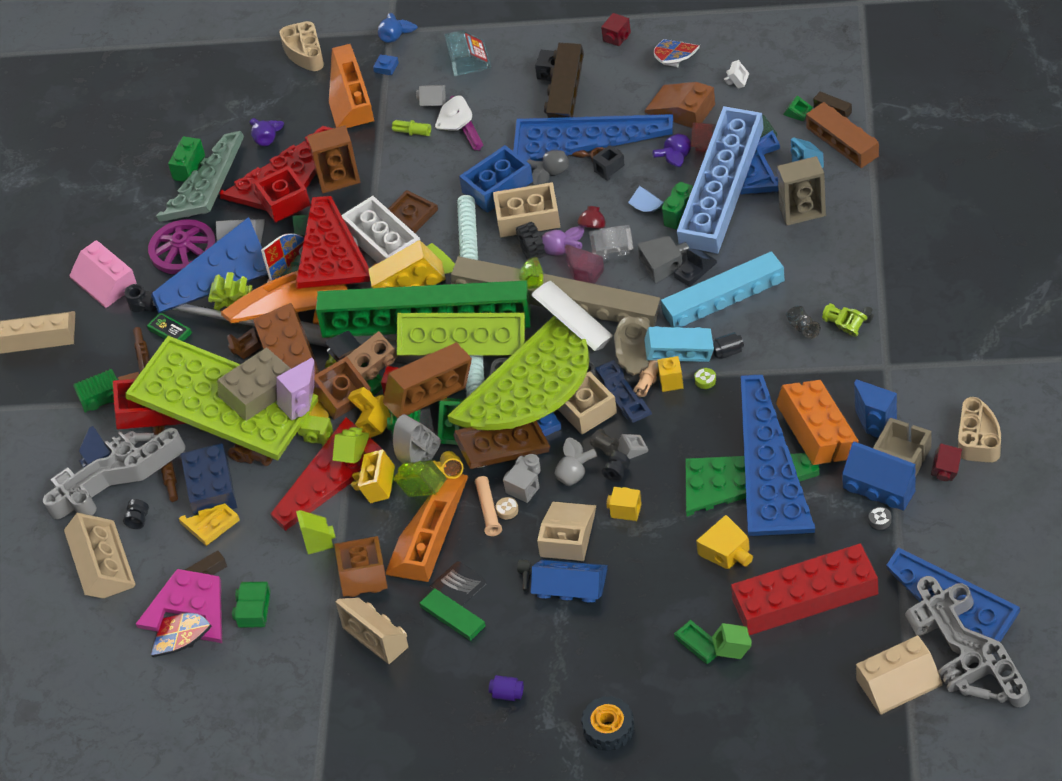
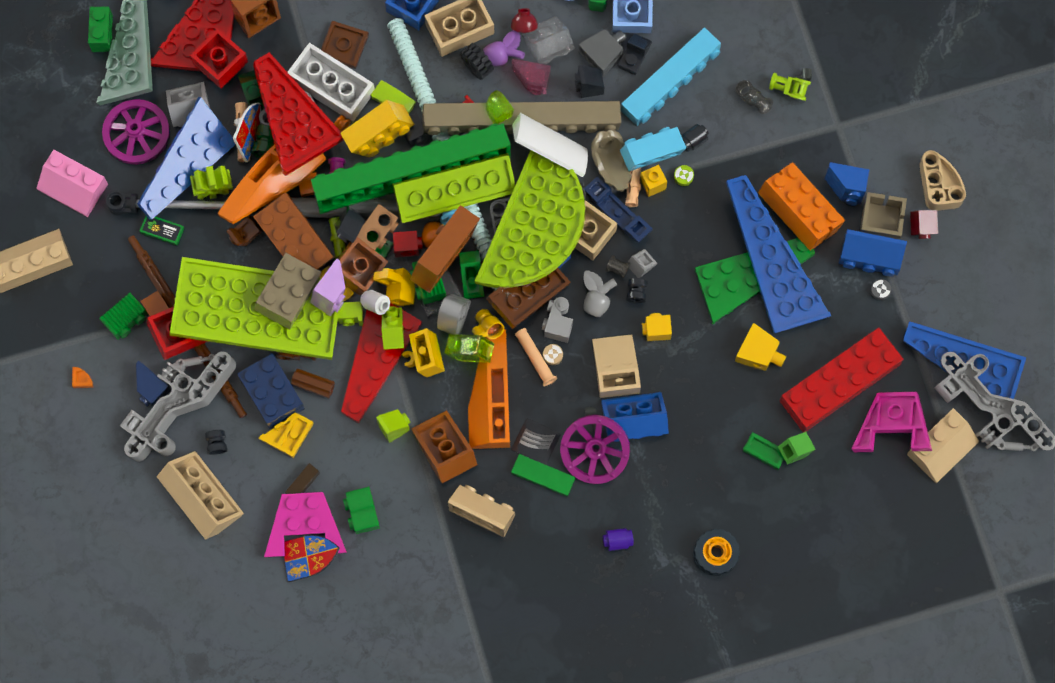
camera: 25 degrees left, 25 degrees up
none -> orange tile [72,367,93,388]
none -> reddish brown axle [291,368,335,399]
none -> white brick [360,290,390,315]
none -> magenta wheel [560,415,630,484]
none -> black slope [575,65,605,98]
none -> dark pink wing [852,392,932,452]

